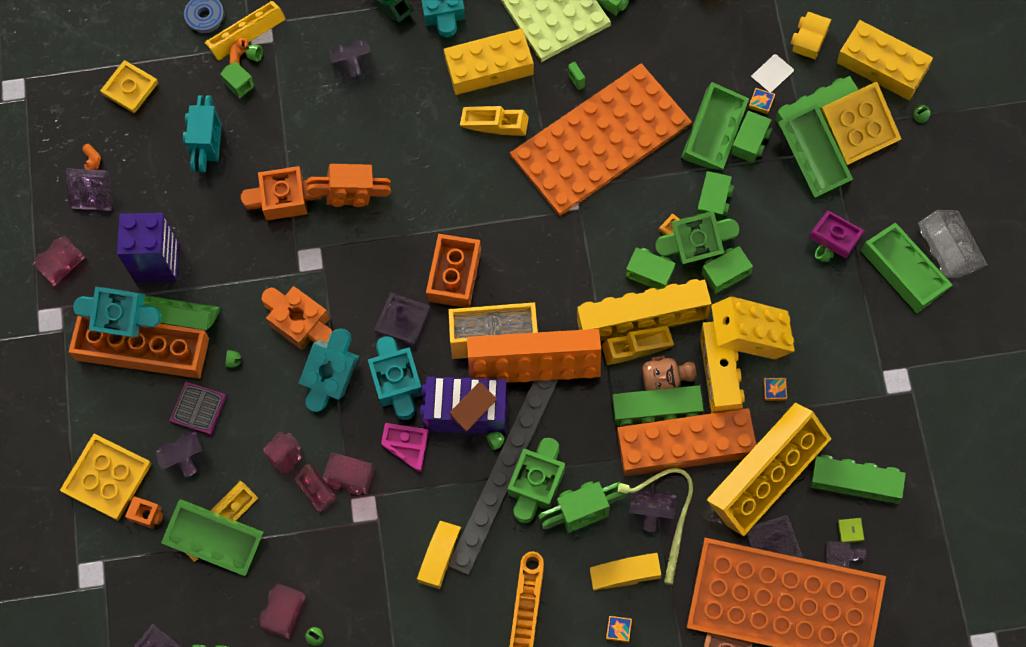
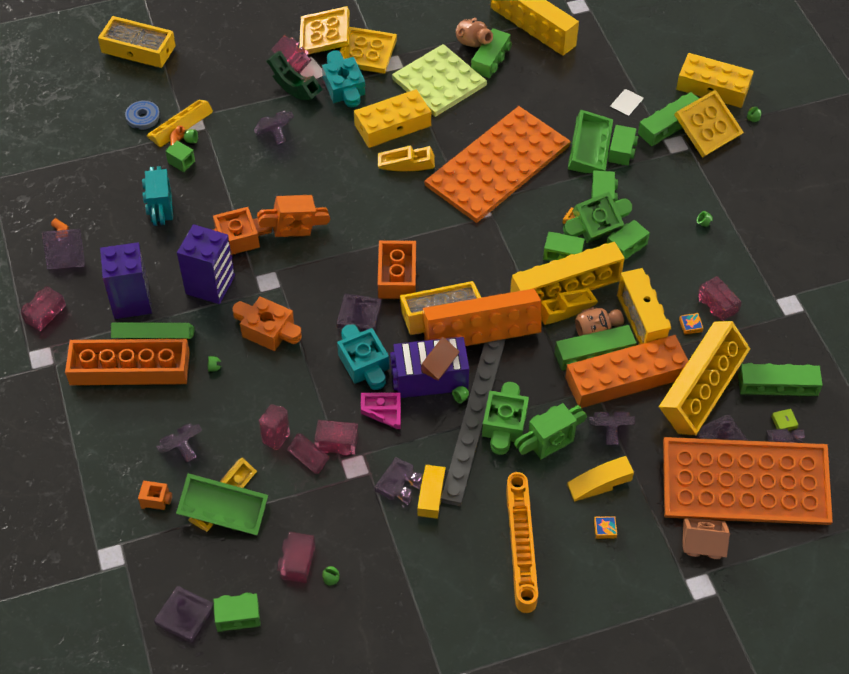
camera: 15 degrees left, 15 degrees down
yellow plate [60,434,152,521] -> none
teal brick [73,287,162,337] -> none
yellow plate [100,60,158,114] -> none
tile [169,382,227,436] -> none
teal brick [299,328,359,412] -> none
bright green tile [568,62,585,90] -> none
yellowish green piece [618,468,693,585] -> none
yellow brick [711,296,795,360] -> none
tile [749,88,775,115] -> none
bright green slope [778,103,853,198] -> none
yellow brick [791,12,831,59] -> none
magenta tile [809,210,864,258] -> none
bright green slope [860,222,952,313] -> none
clear slope [918,209,988,278] -> none
none -> dark purple brick [177,224,235,304]
none -> clear purple plate [374,457,422,504]
none -> clear pink brick [698,276,742,321]

